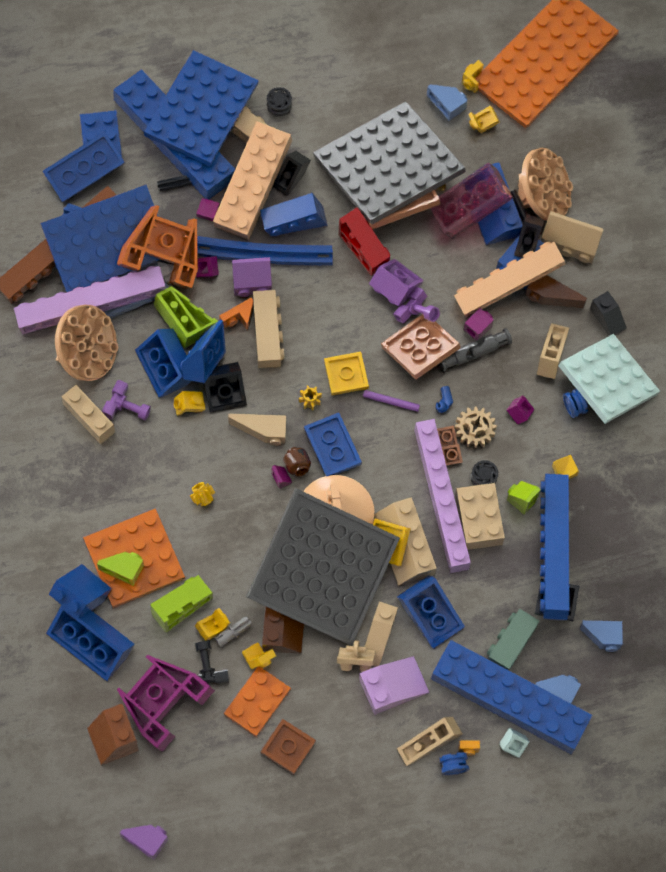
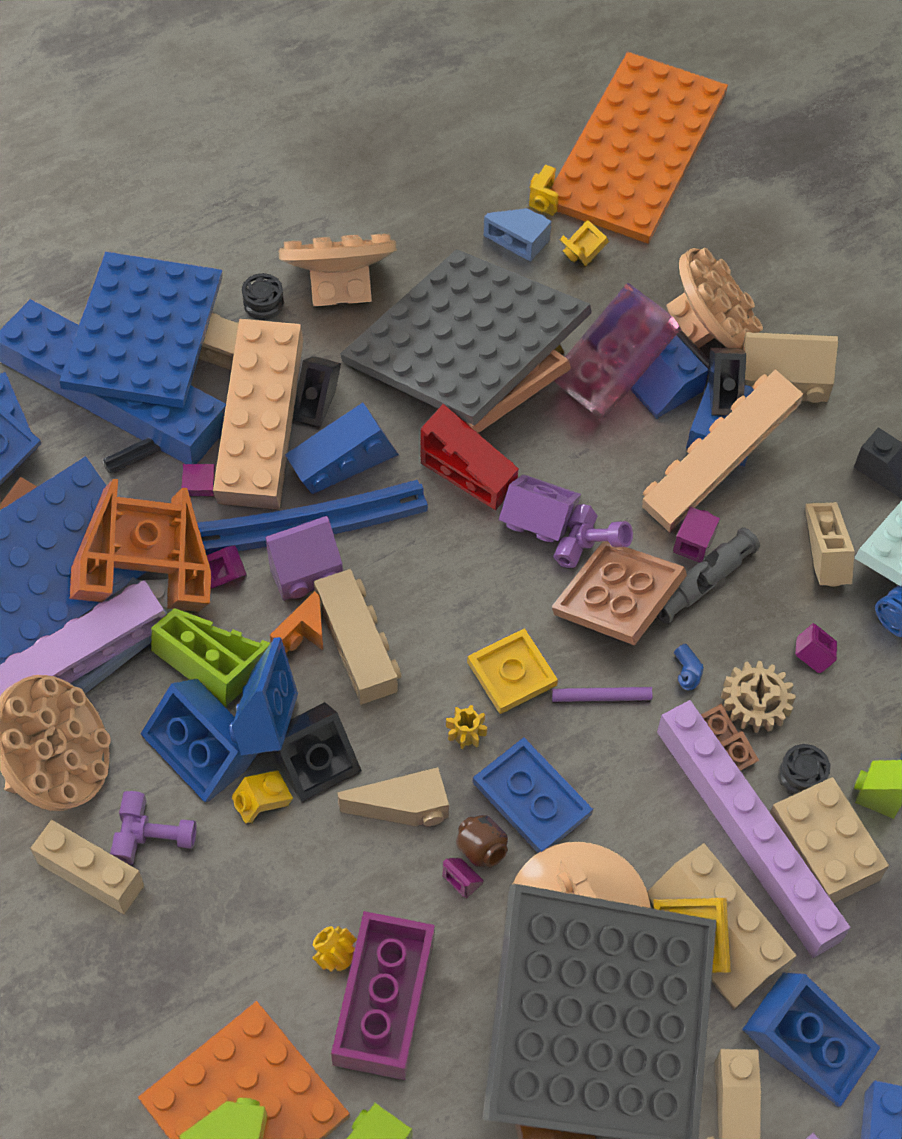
camera: 15 degrees left, 10 degrees down
reddish brown slope [526,275,587,308] -> none
none -> light nougat bracket [278,234,397,306]
none -> magenta brick [331,911,435,1080]

